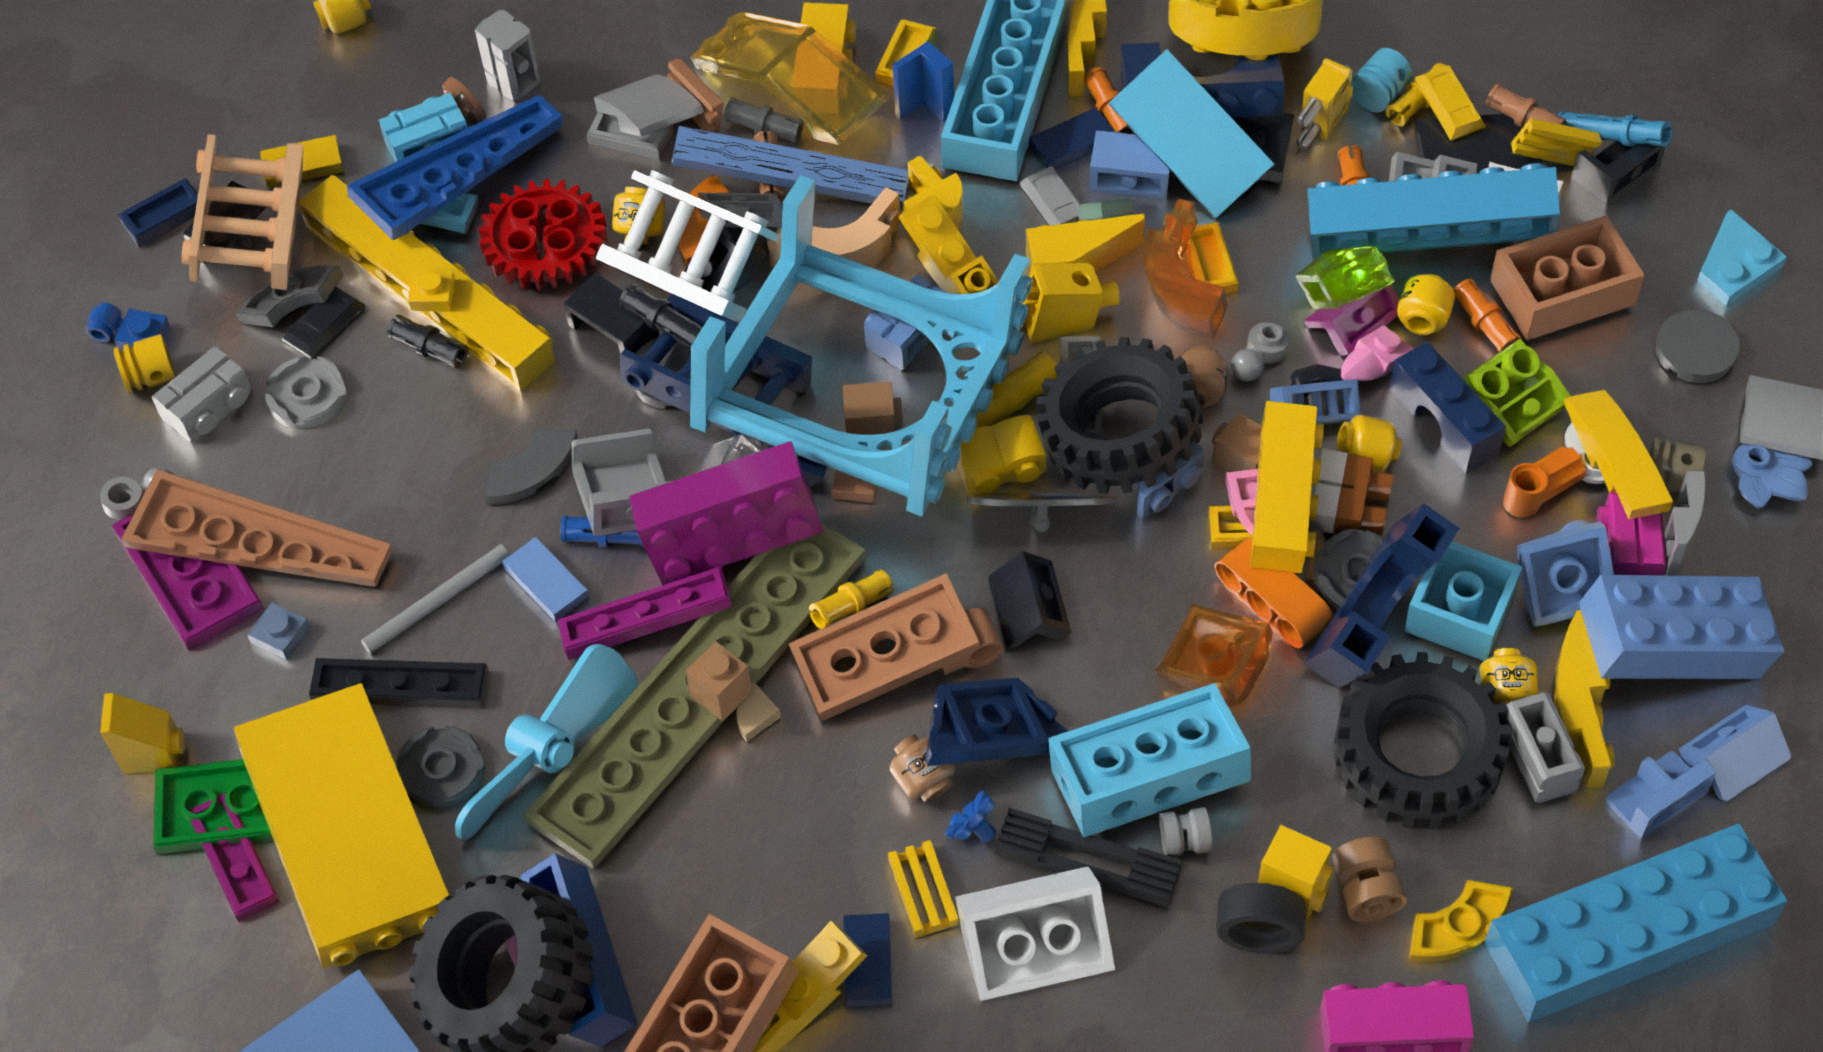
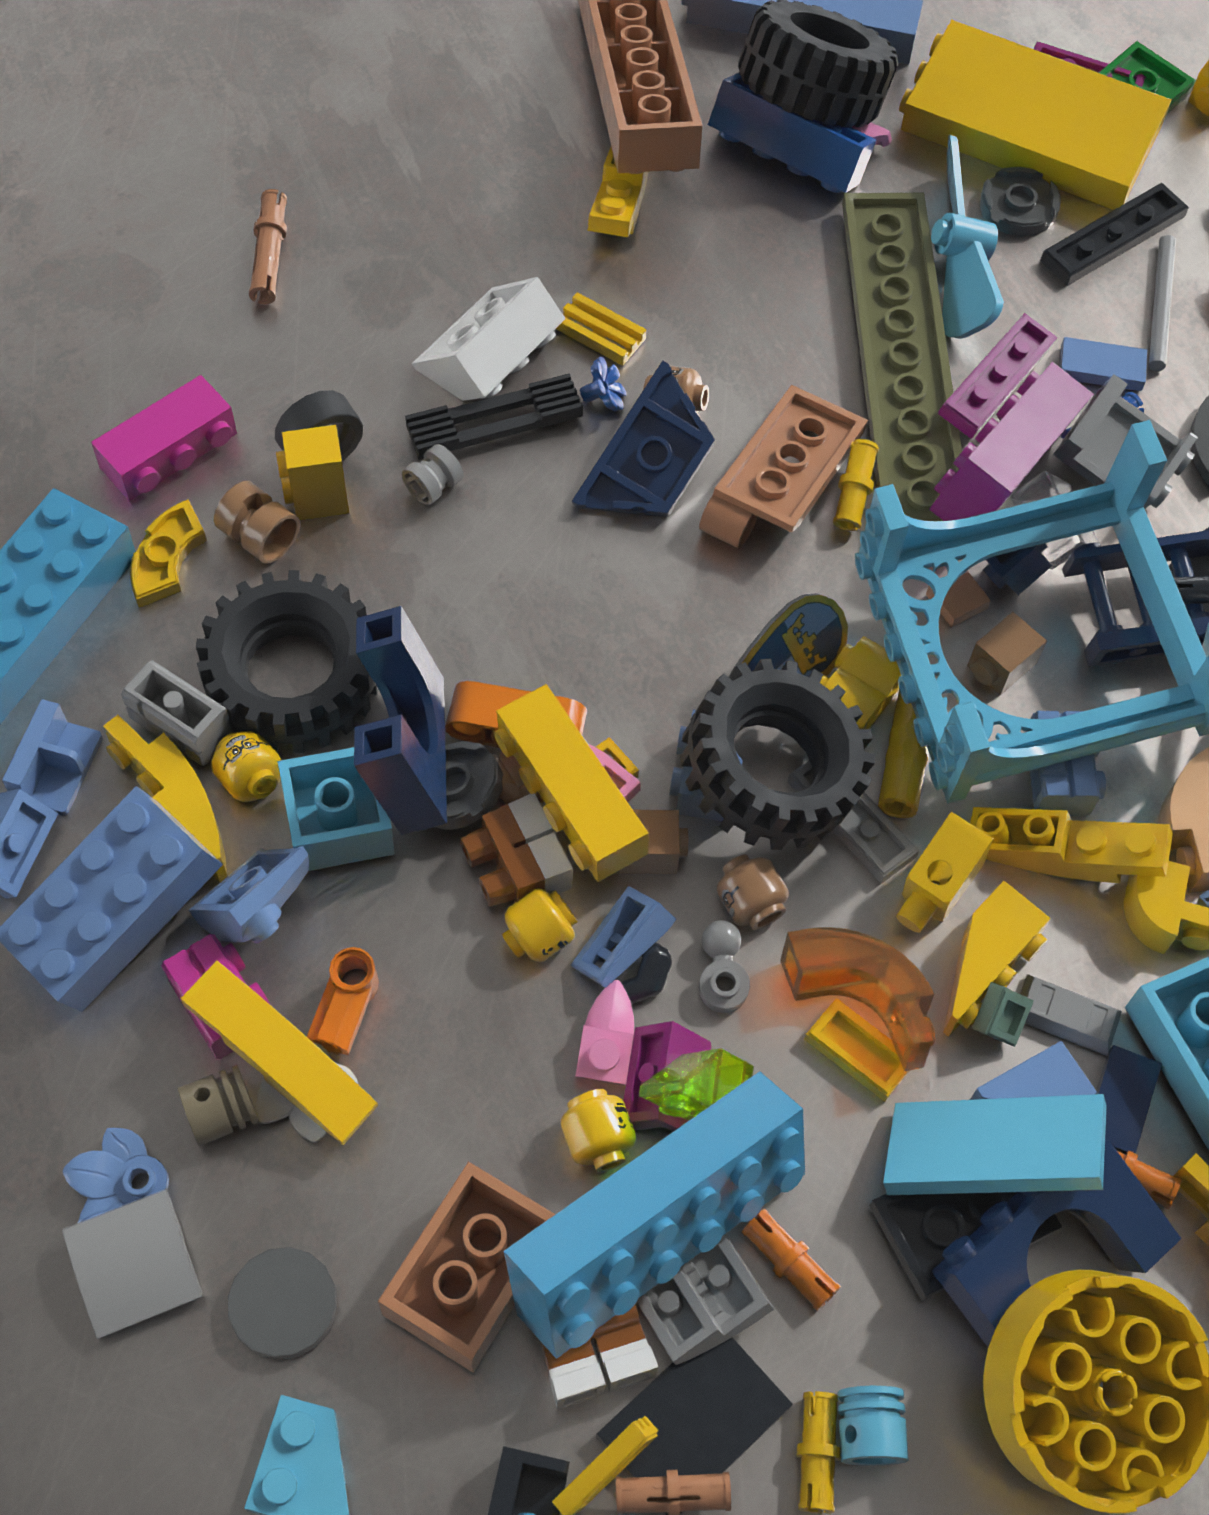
camera: 135 degrees right, 5 degrees up
medium nougat brick [685,642,752,722] -> none
tan tile [736,682,781,742] -> none
dark blue tile [843,913,893,1007] -> none
black panel [988,551,1072,649] -> none
medium azure brick [1048,683,1251,838] -> none
clear orange slope [1154,604,1273,707] -> none
yellow piece [1296,58,1353,150] -> none
dark blue arch [1389,341,1506,473] -> none
yellow tile [1415,65,1486,141] -> none
orange pin [1453,278,1521,353] -> none
lime slope [1462,339,1570,447] -> none
light grey slope [1664,471,1705,576] -> none

